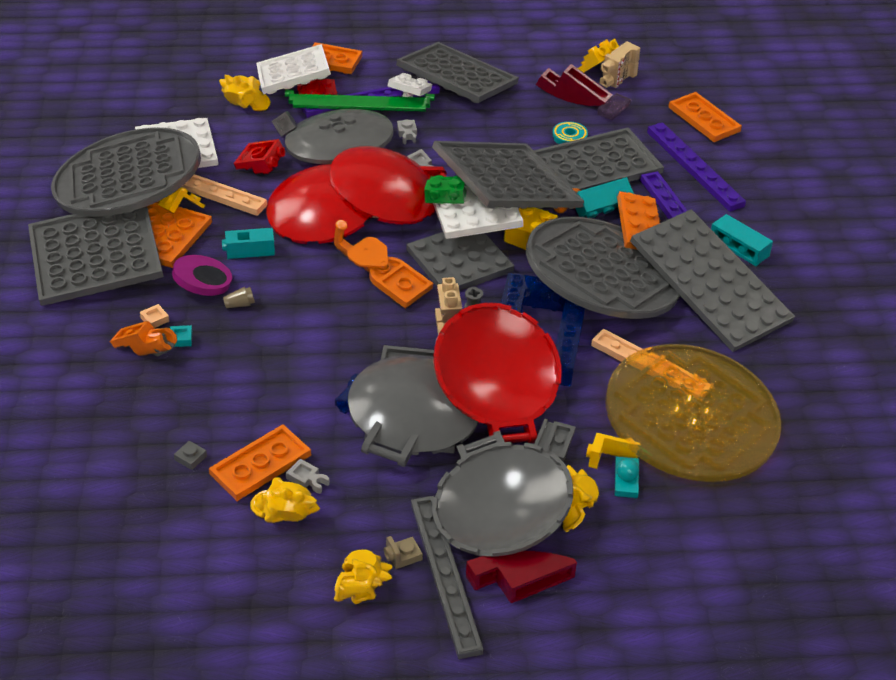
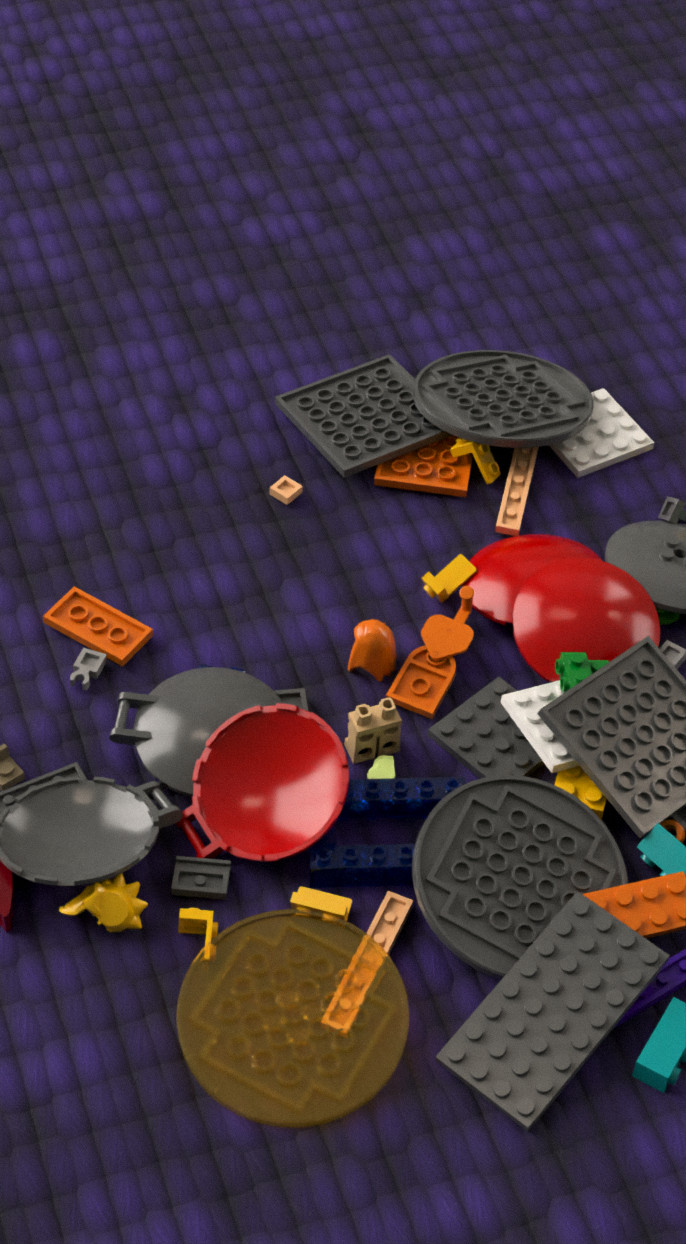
camera: 75 degrees right, 5 degrees up
orange plate [110,321,177,357] -> none
teal plate [170,325,192,347] -> none
magenta piece [172,255,232,296] -> none
dark grey plate [174,441,207,470] -> none
teal brick [222,228,275,259] -> none
dark tan cone [223,286,255,309] -> none
red plate [233,139,285,174] -> none
yellow head [250,477,320,523] -> none
dark grey bush [464,287,483,308] -> none
teal tile [614,456,639,498] -> none
none -> yellow bracket [290,886,352,926]
none -> orange hair [348,619,397,682]
none -> yellow bracket [422,554,477,603]

